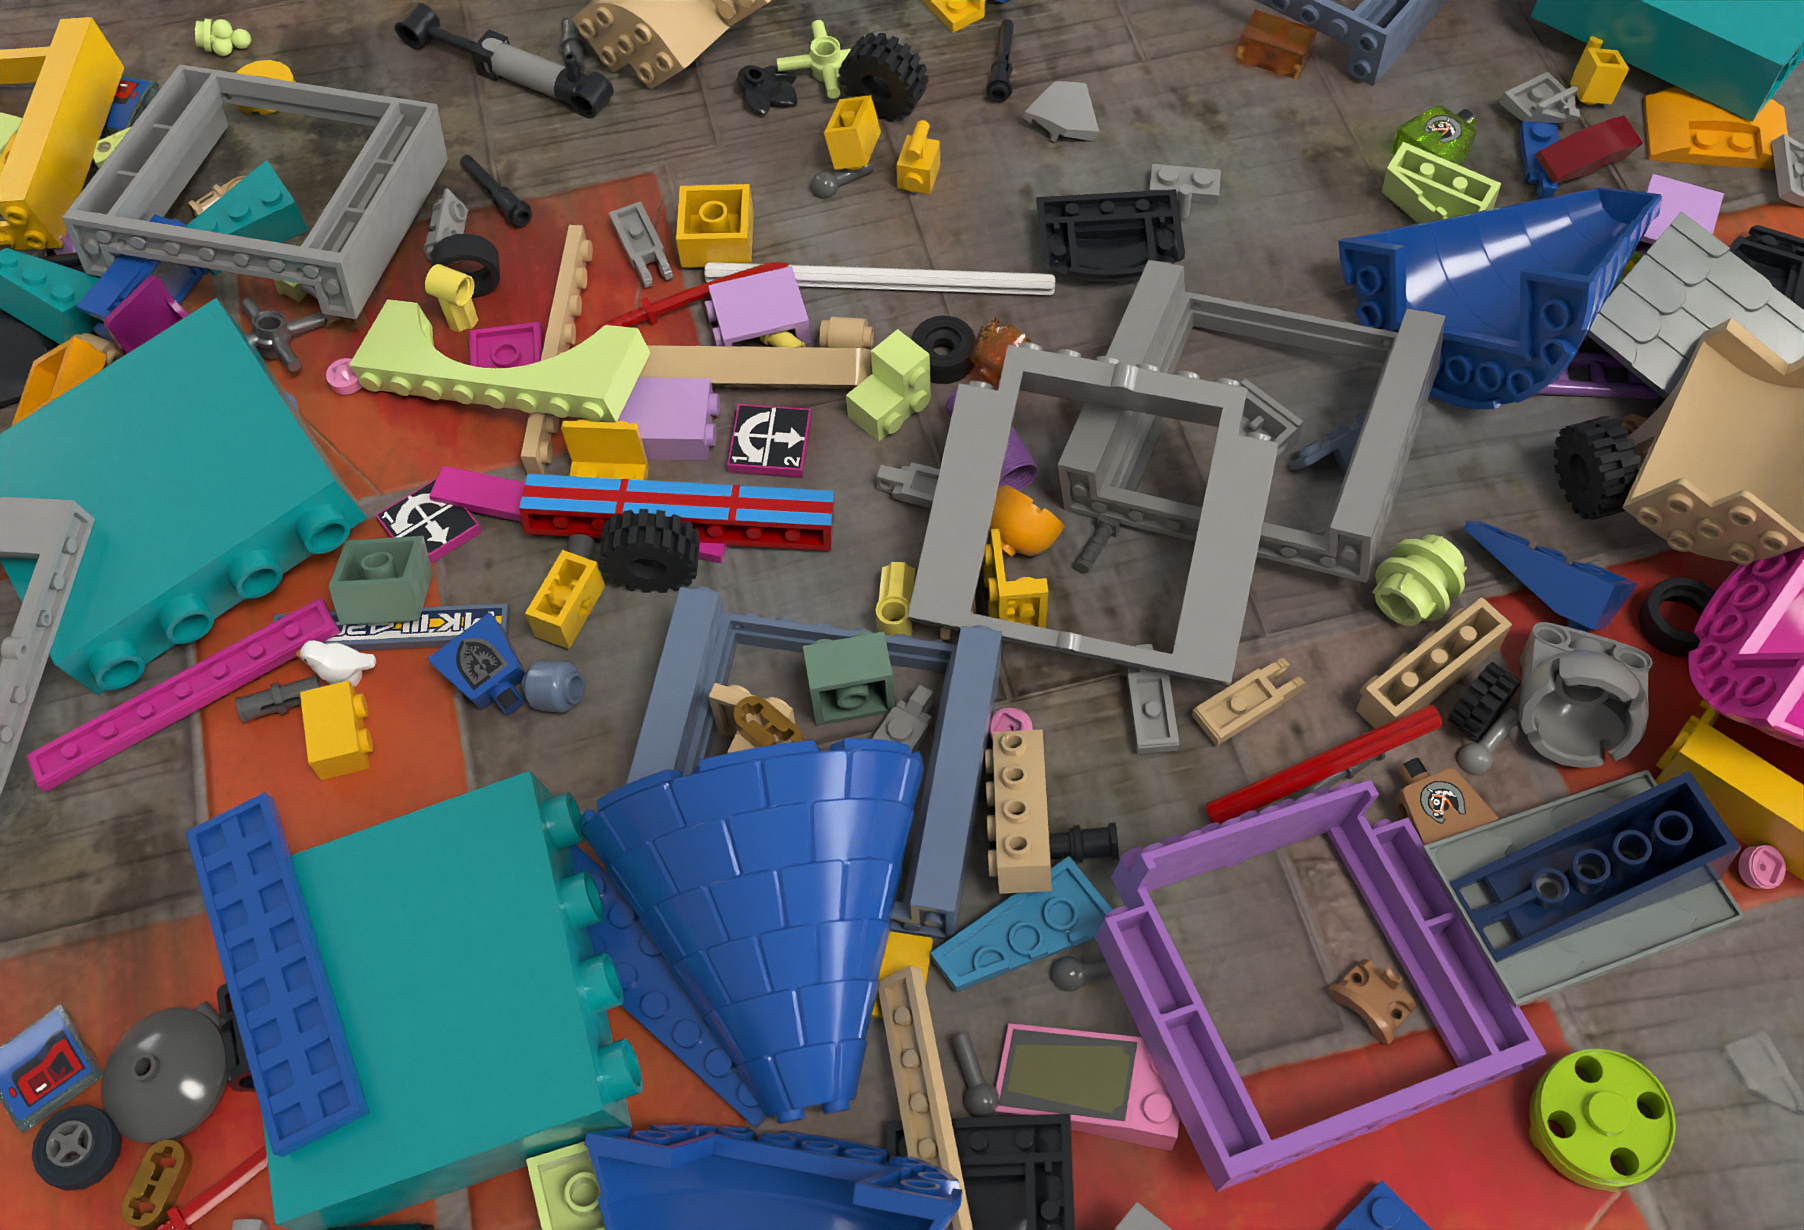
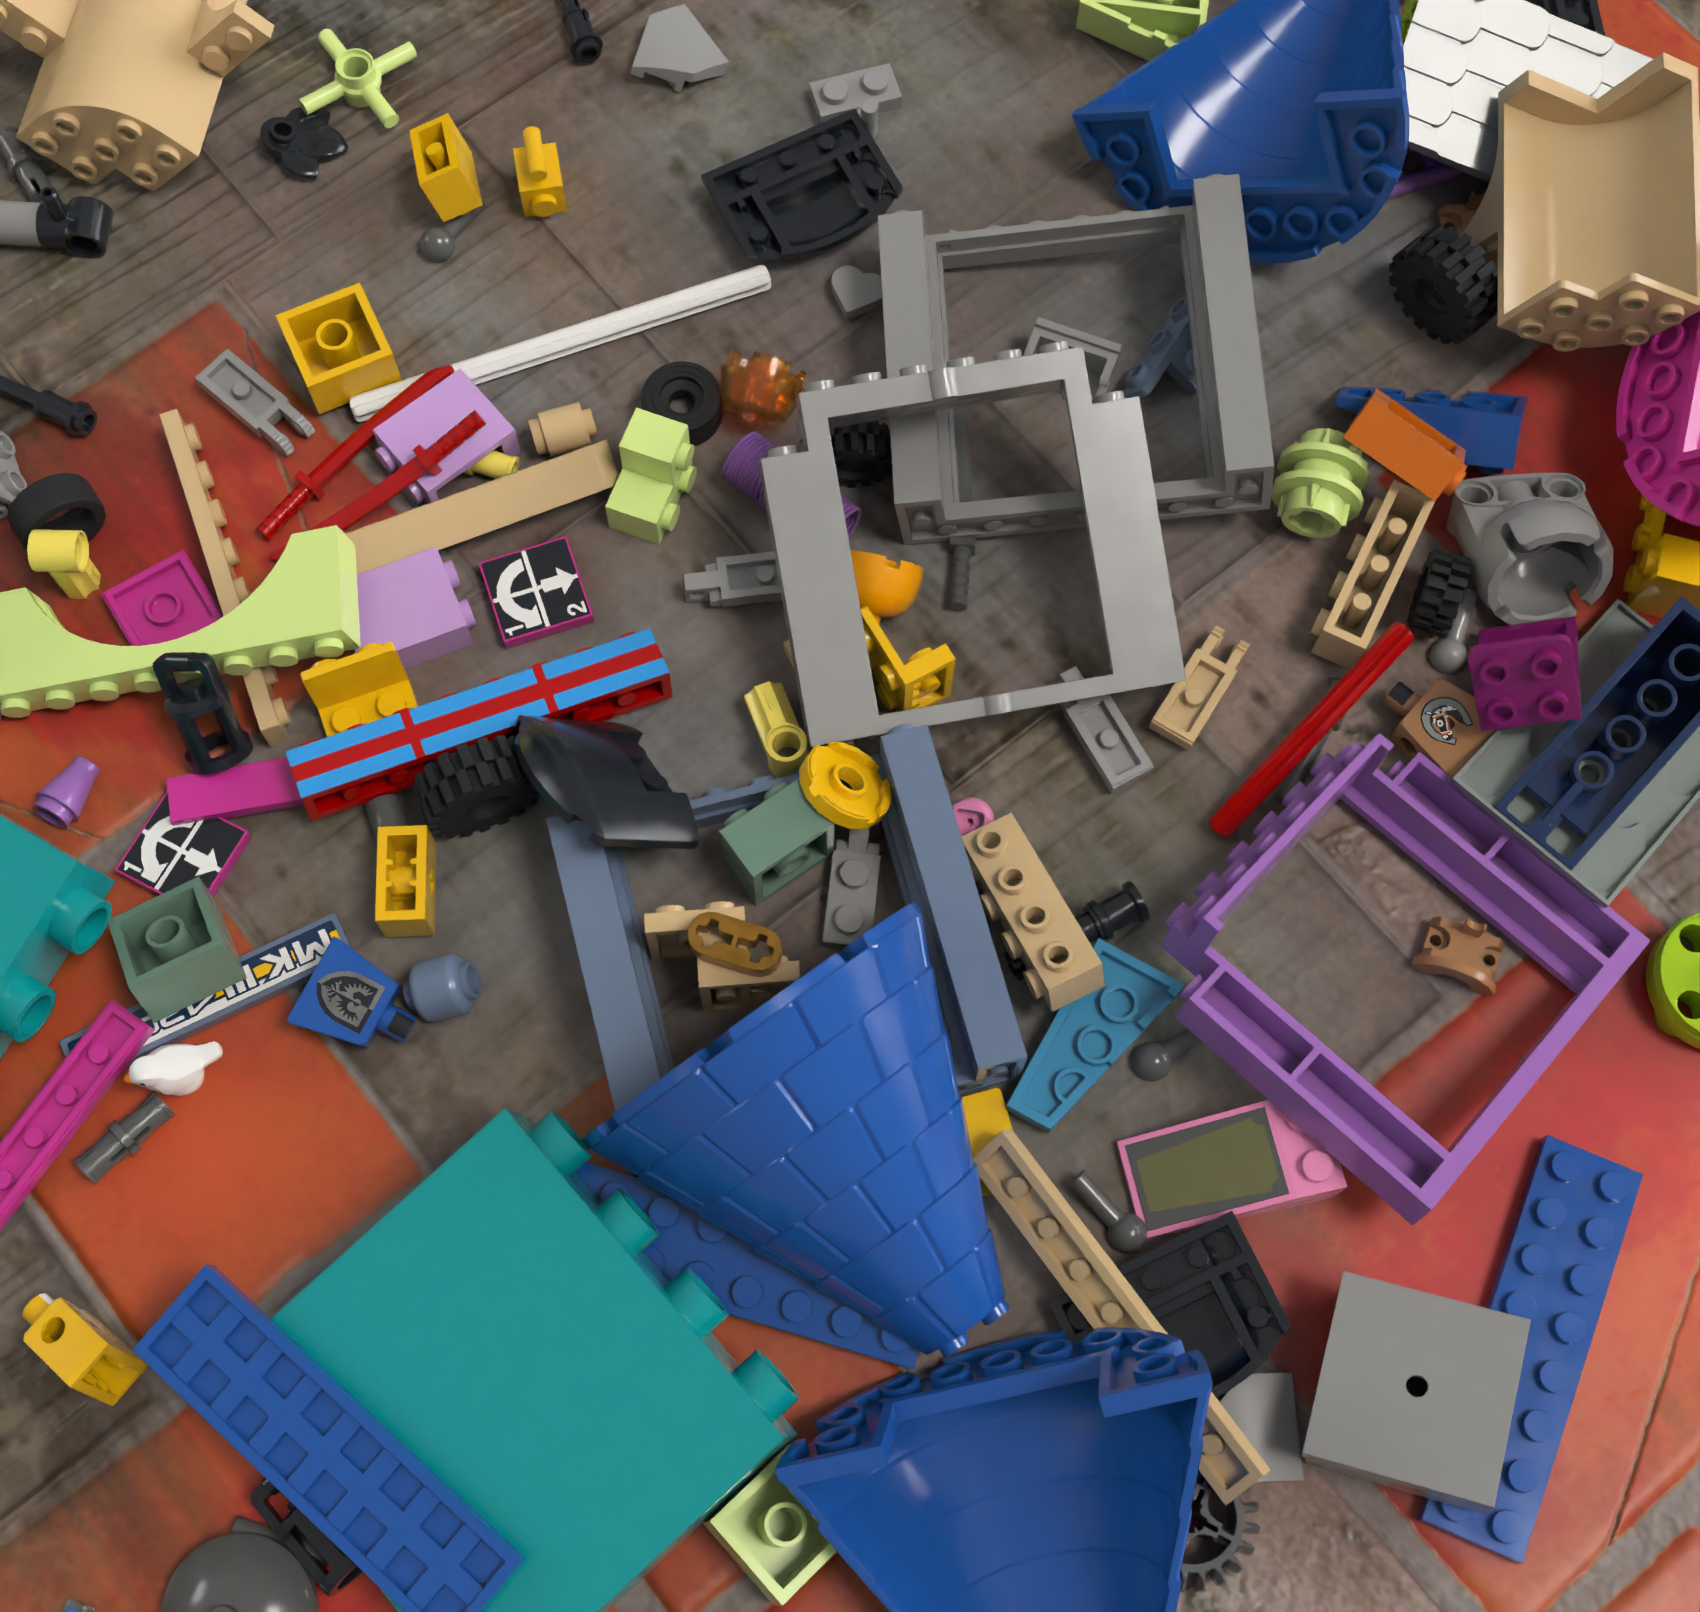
camera: 30 degrees left, 10 degrees up
yellow brick [300,680,374,781] -> none
black tyre [839,32,929,122] -> none
black tyre [1638,577,1715,657] -> none
none -> yellow torso [22,1293,149,1407]
none -> medium lavender cone [33,756,100,829]
none -> black piece [153,652,253,774]
none -> red sword [269,410,487,562]
none -> black slope [514,715,699,849]
none -> yellow tile [799,742,892,829]
none -> black tyre [830,421,892,488]
none -> light grey tile [831,265,883,320]
none -> orange window [1343,388,1467,501]
none -> magenta bracket [1468,616,1582,731]

